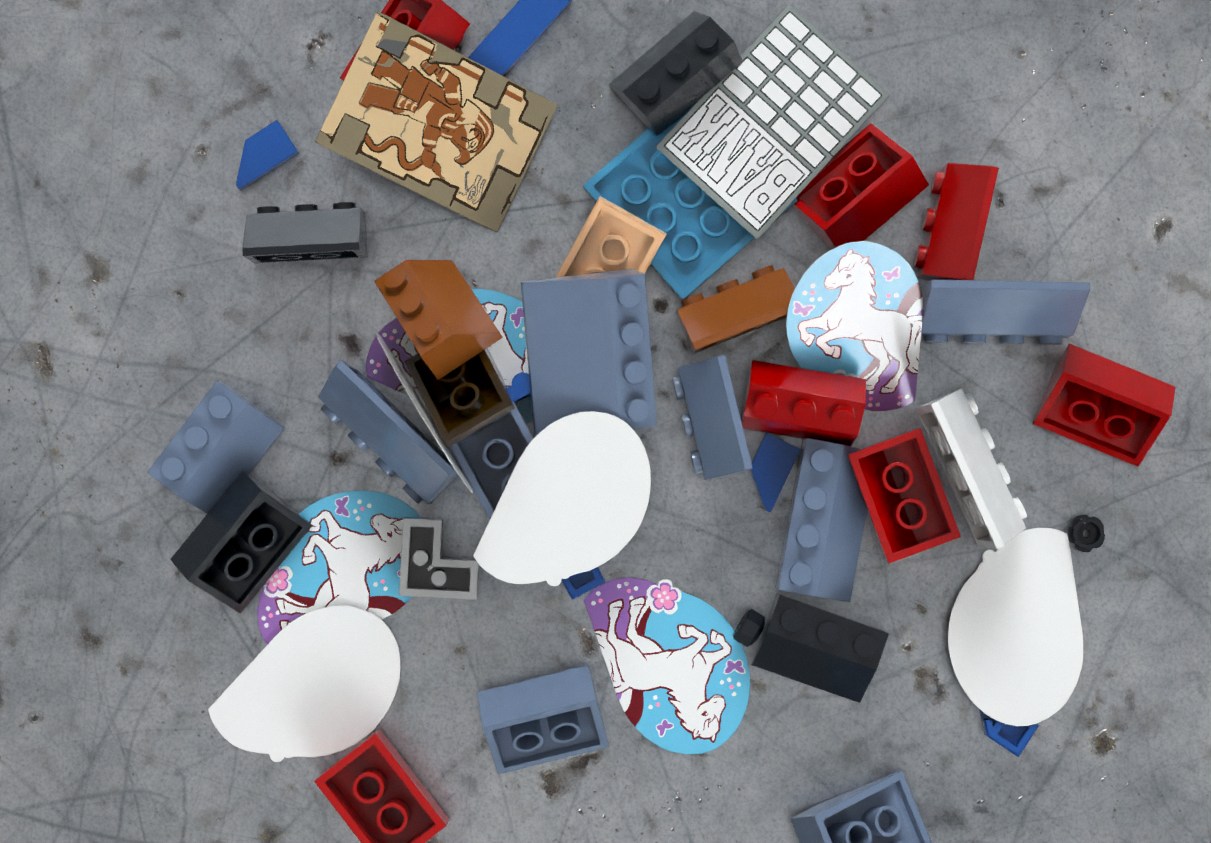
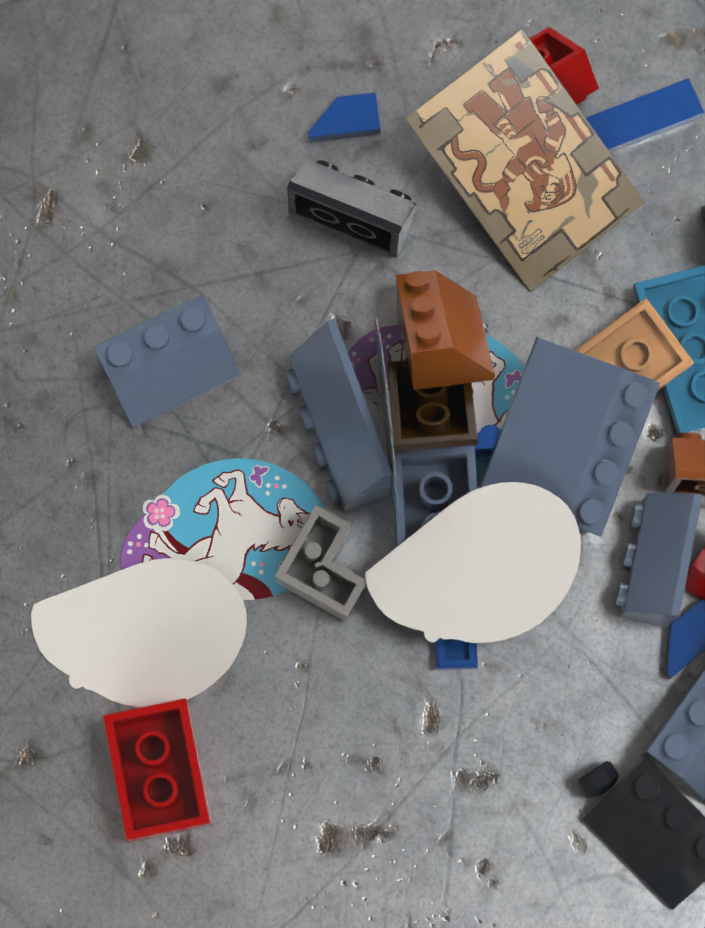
camera: 20 degrees right, 10 degrees down
black slope [170,471,313,614] -> none
sand blue slope [477,665,609,774] -> none
sticker [584,578,750,754] -> none

